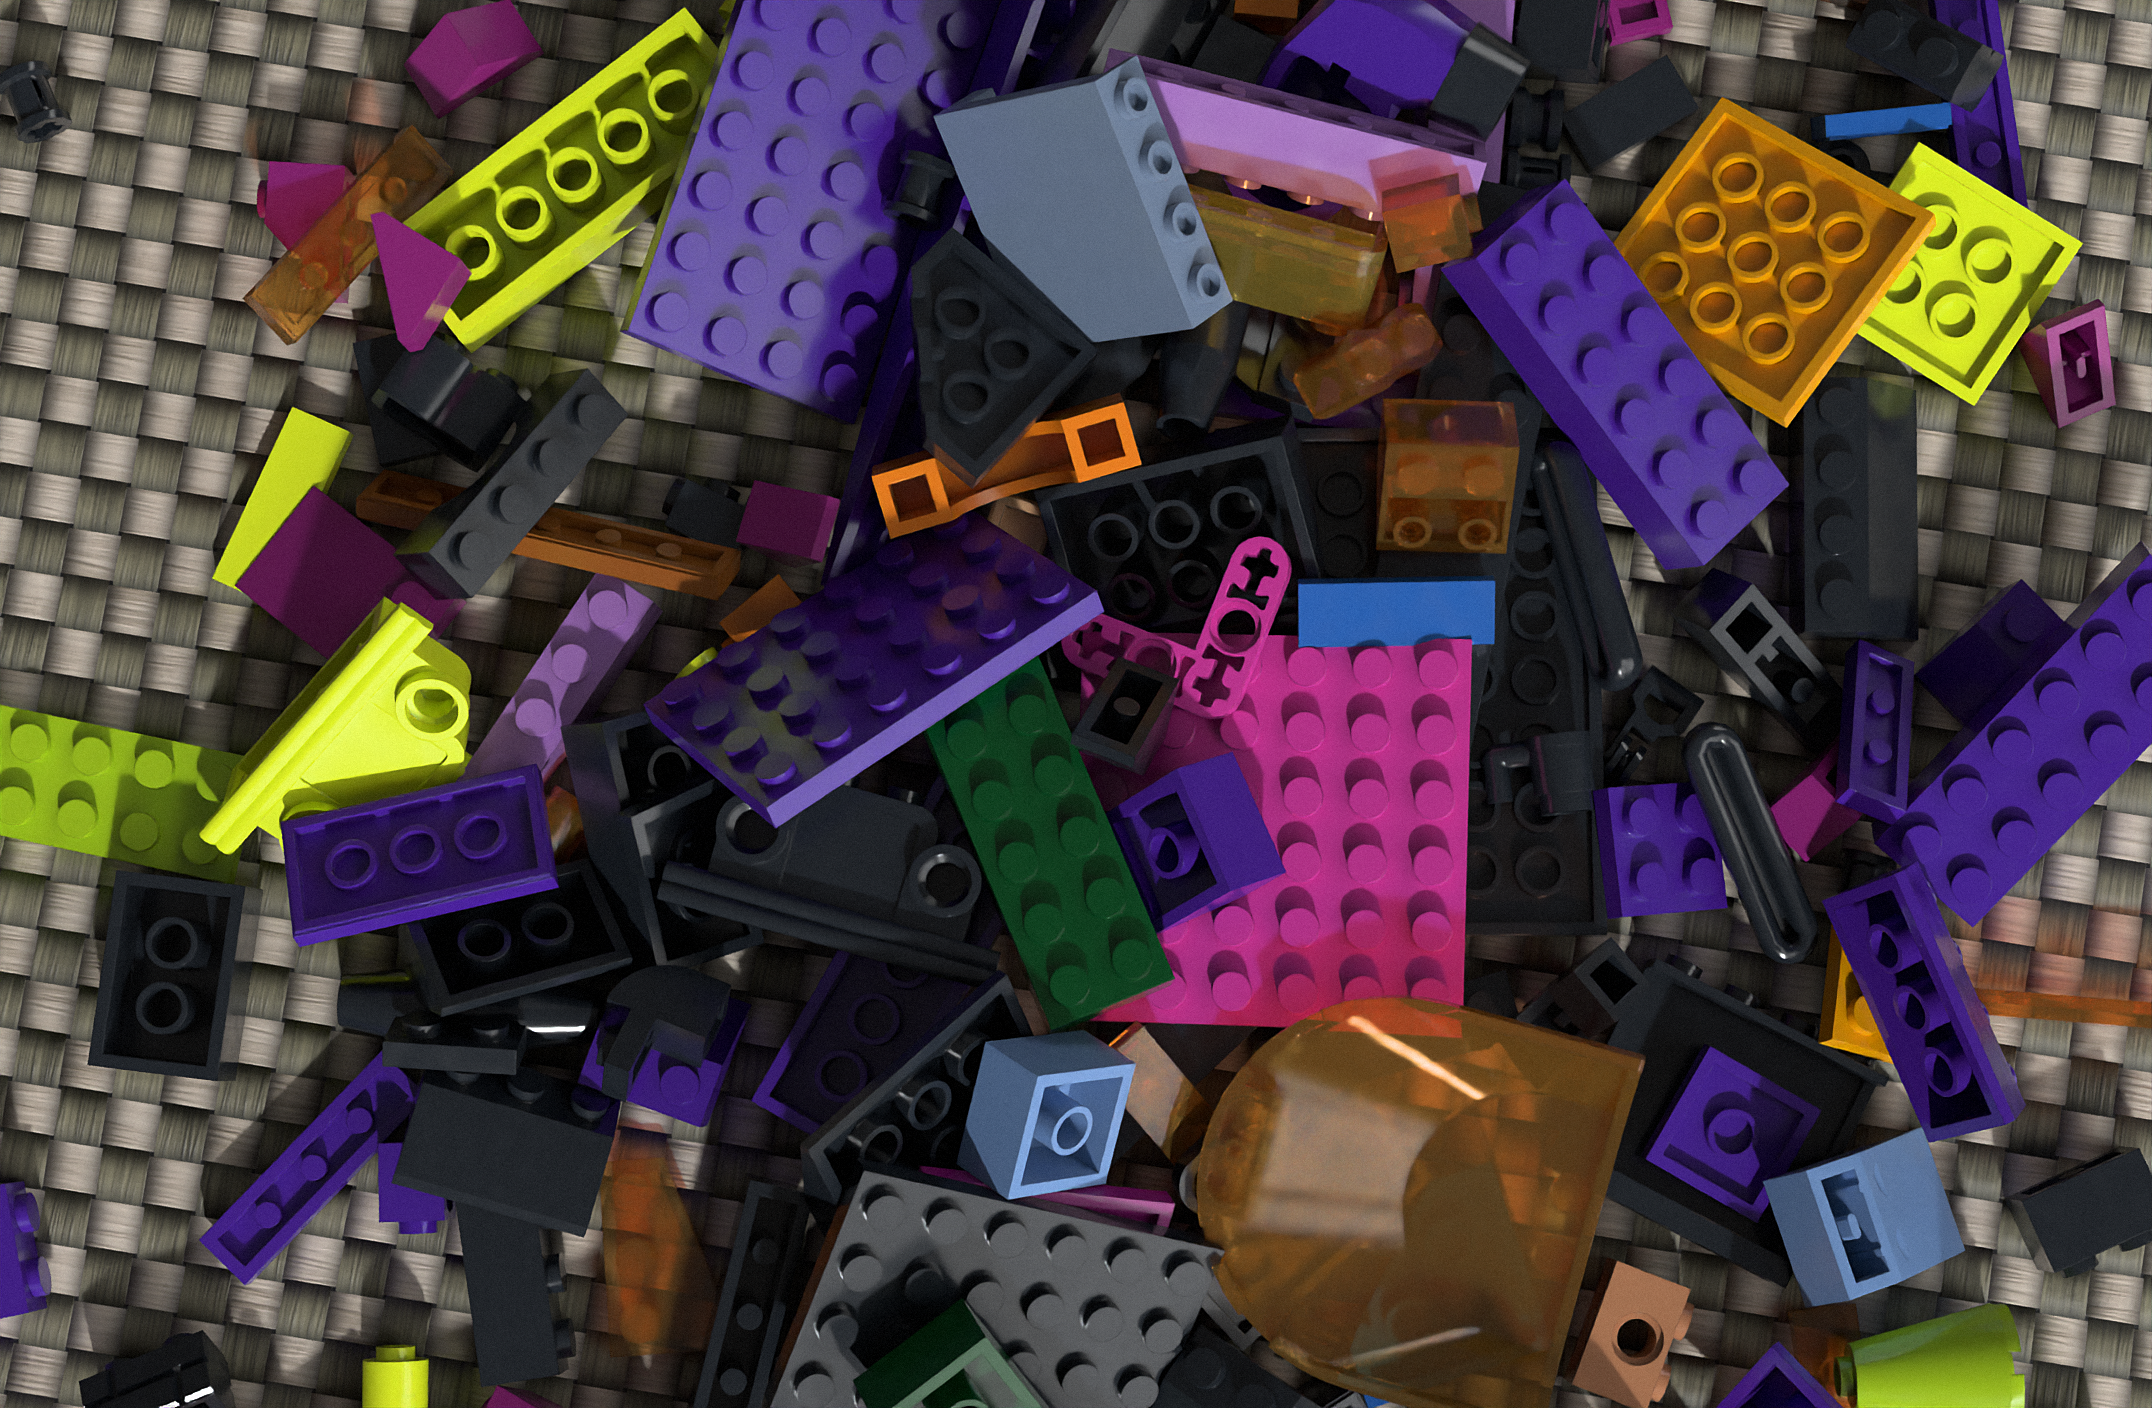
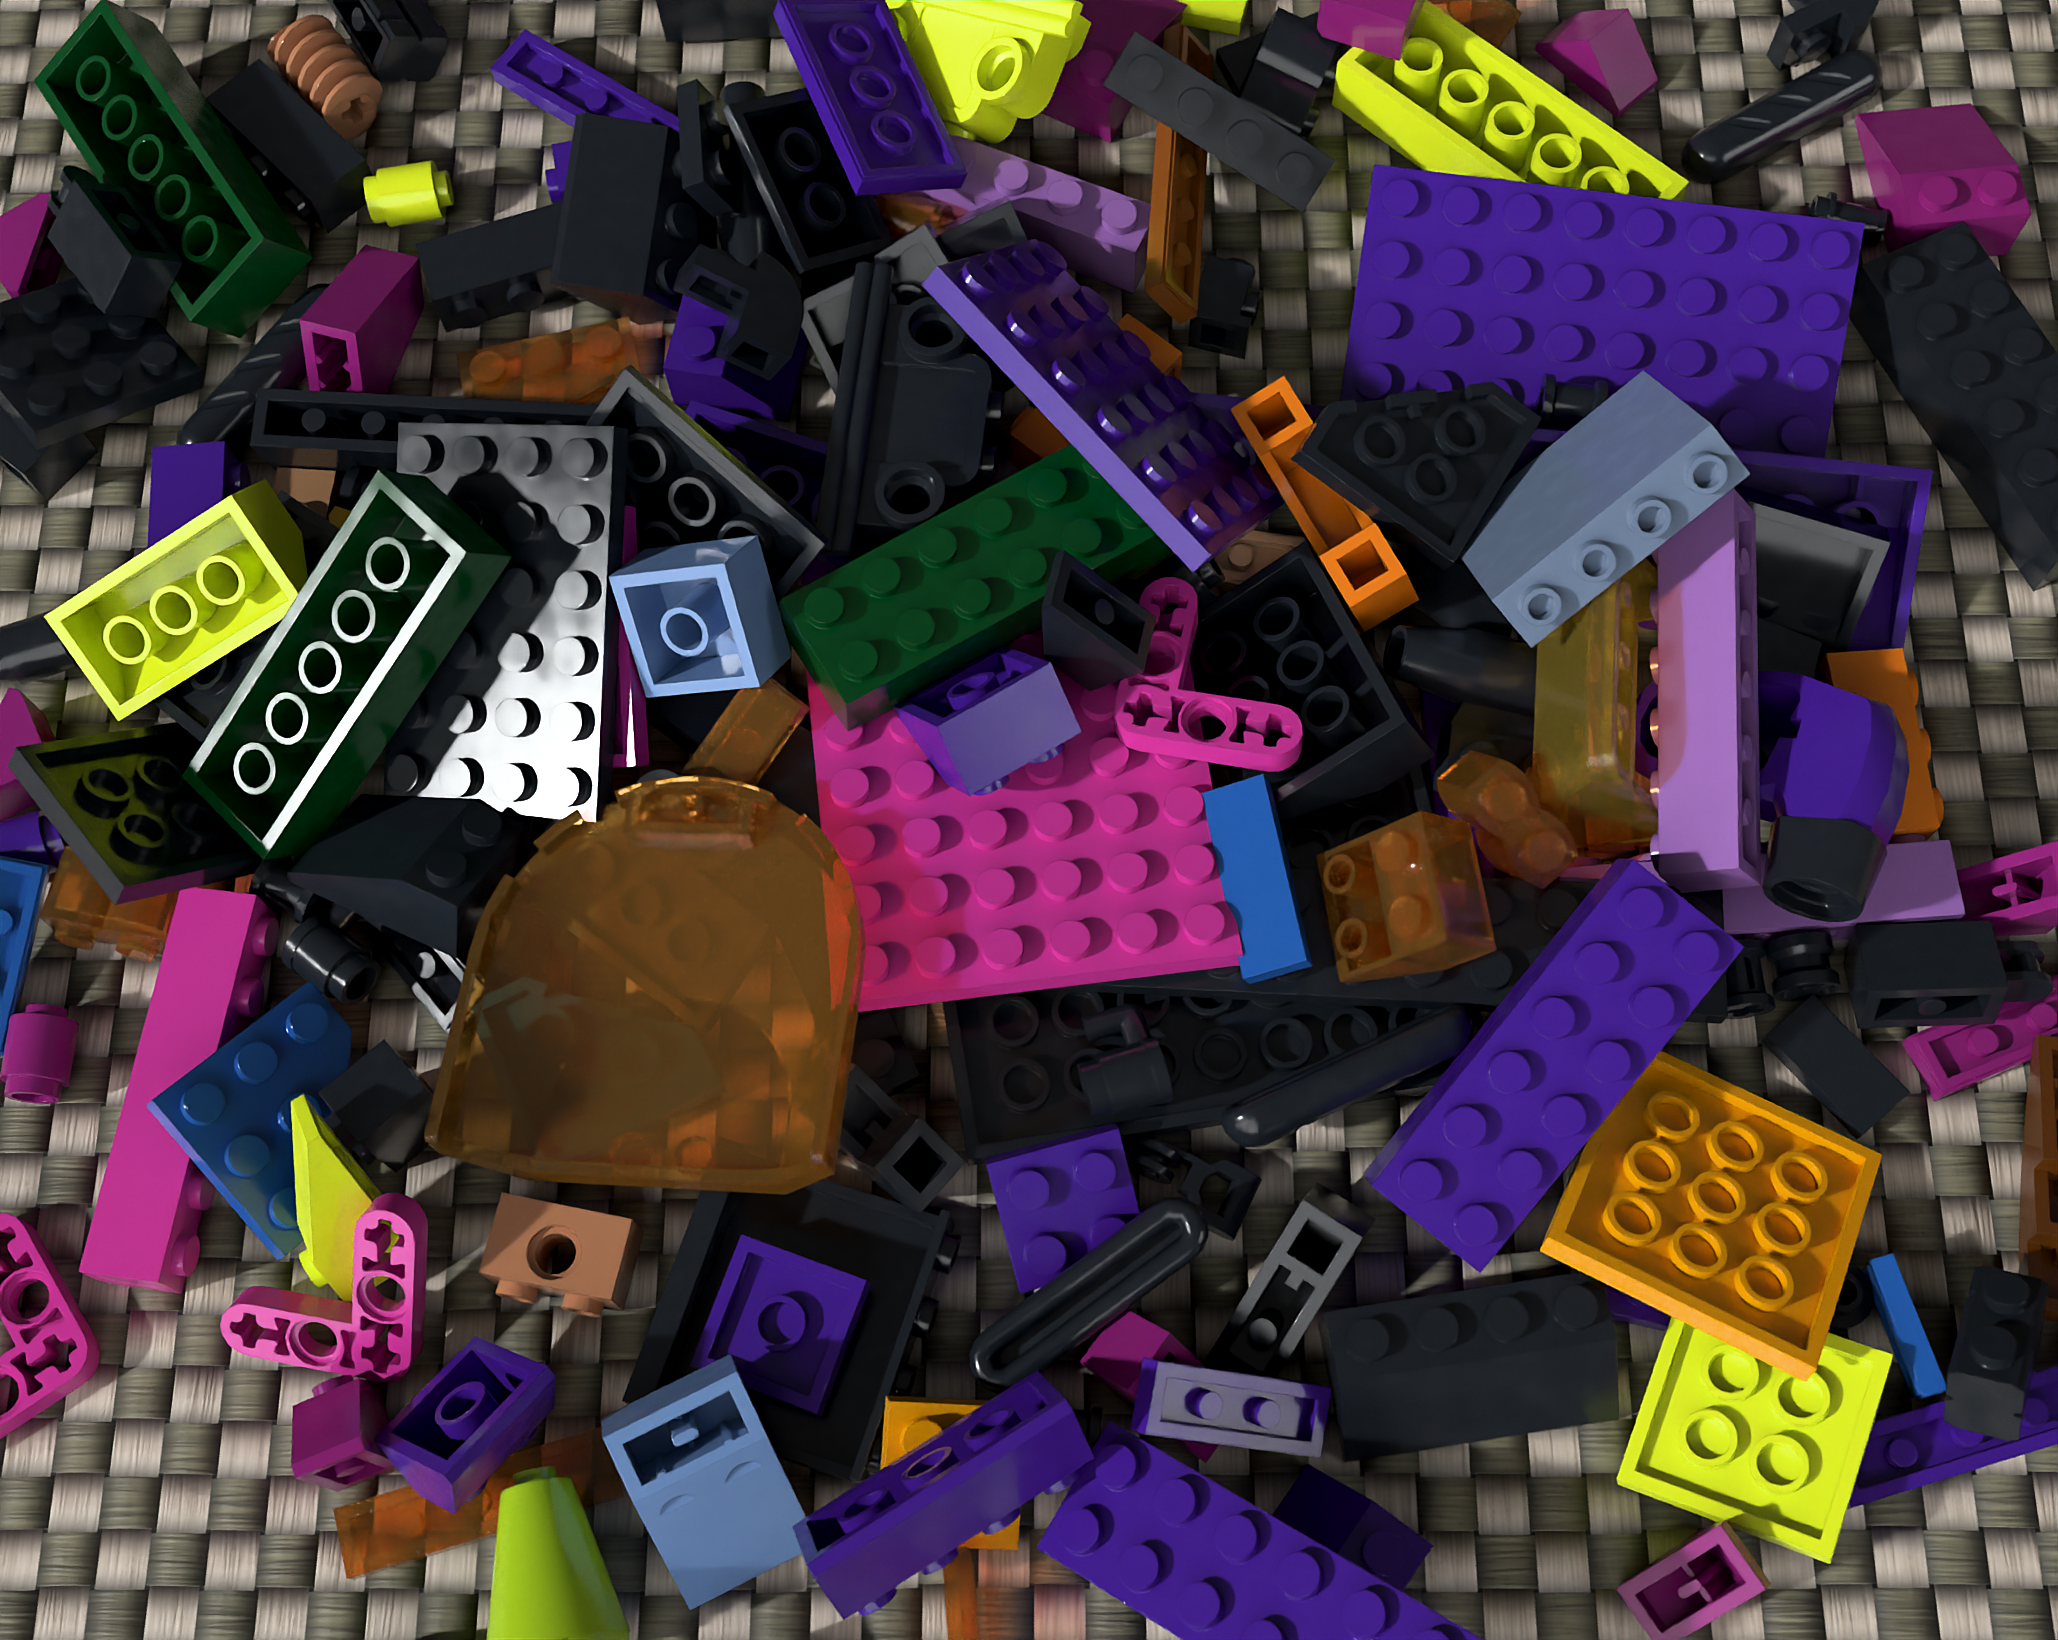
camera: 85 degrees right, 15 degrees down
magenta slope [736,480,841,568] -> none
clear orange brick [1382,173,1484,273] -> none

